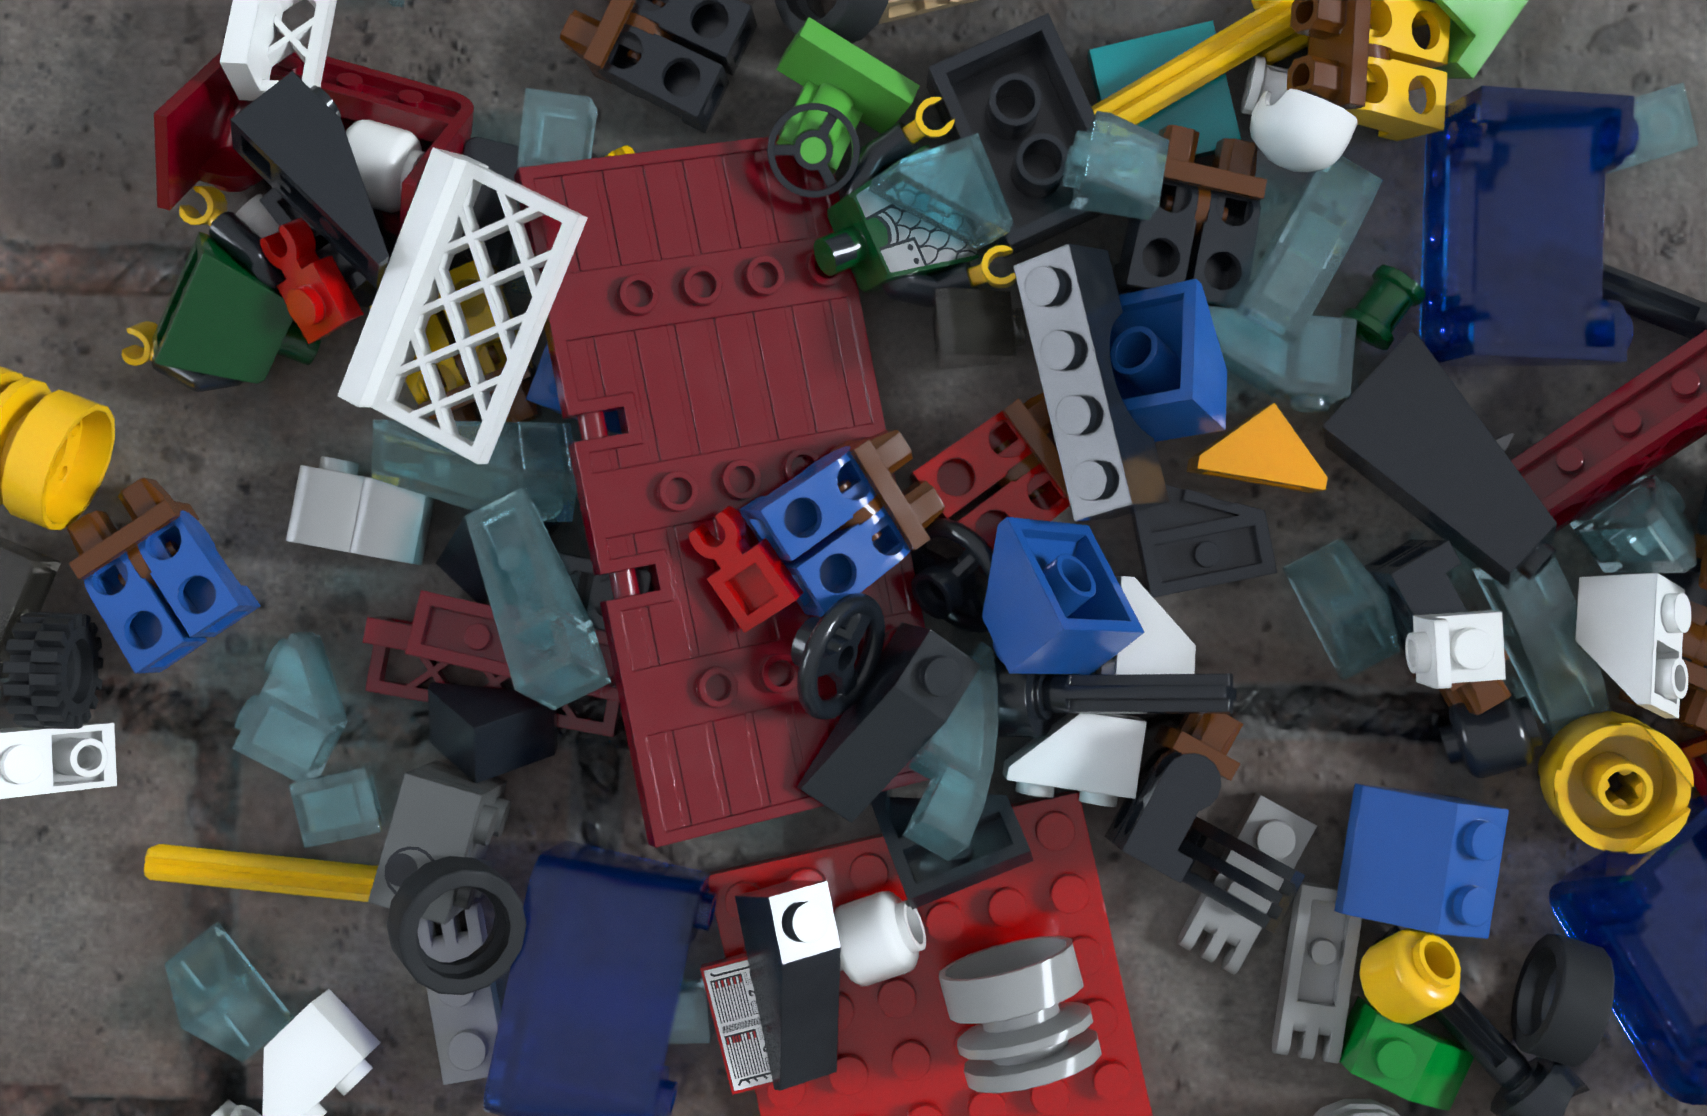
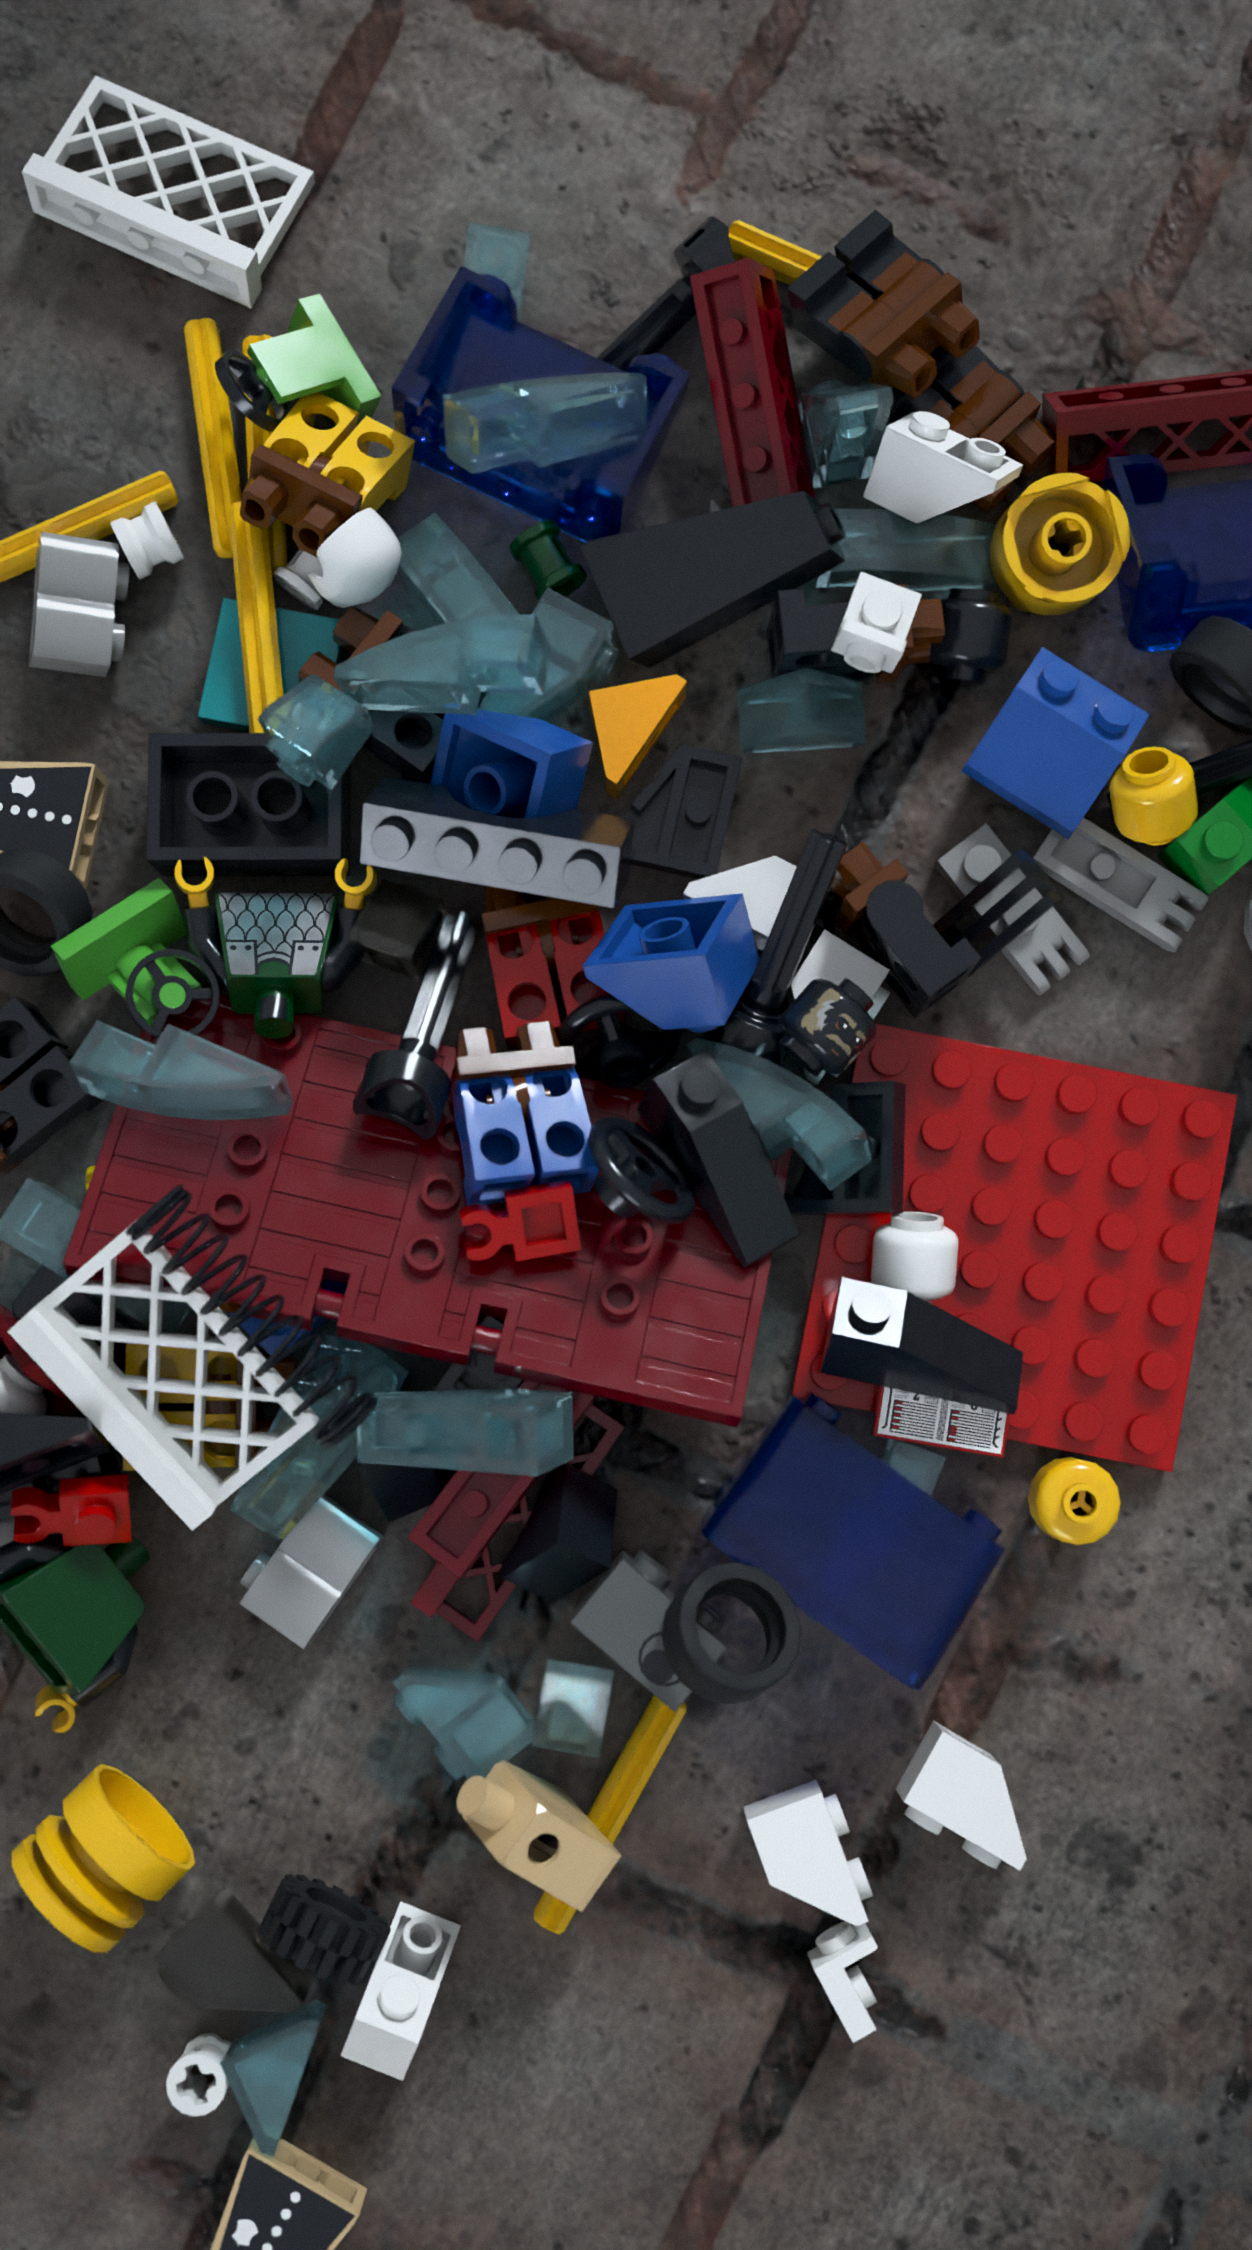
camera: 60 degrees left, 5 degrees down
blue hips [67,478,261,674] -> none
clear light blue slope [165,922,294,1062] -> none
light grey hinge [417,903,511,1085] -> none
clear light blue slope [868,133,1013,250] -> none
light grey wheel [939,936,1102,1093] -> none
none -> clear light blue slope [69,1020,294,1120]
none -> black piece [126,1184,378,1450]
none -> clear light blue slope [333,614,552,715]
none -> black piece [353,911,480,1140]
none -> clear light blue slope [443,373,647,474]
none -> tan torso [457,1760,622,1912]
none -> black head [779,978,876,1077]

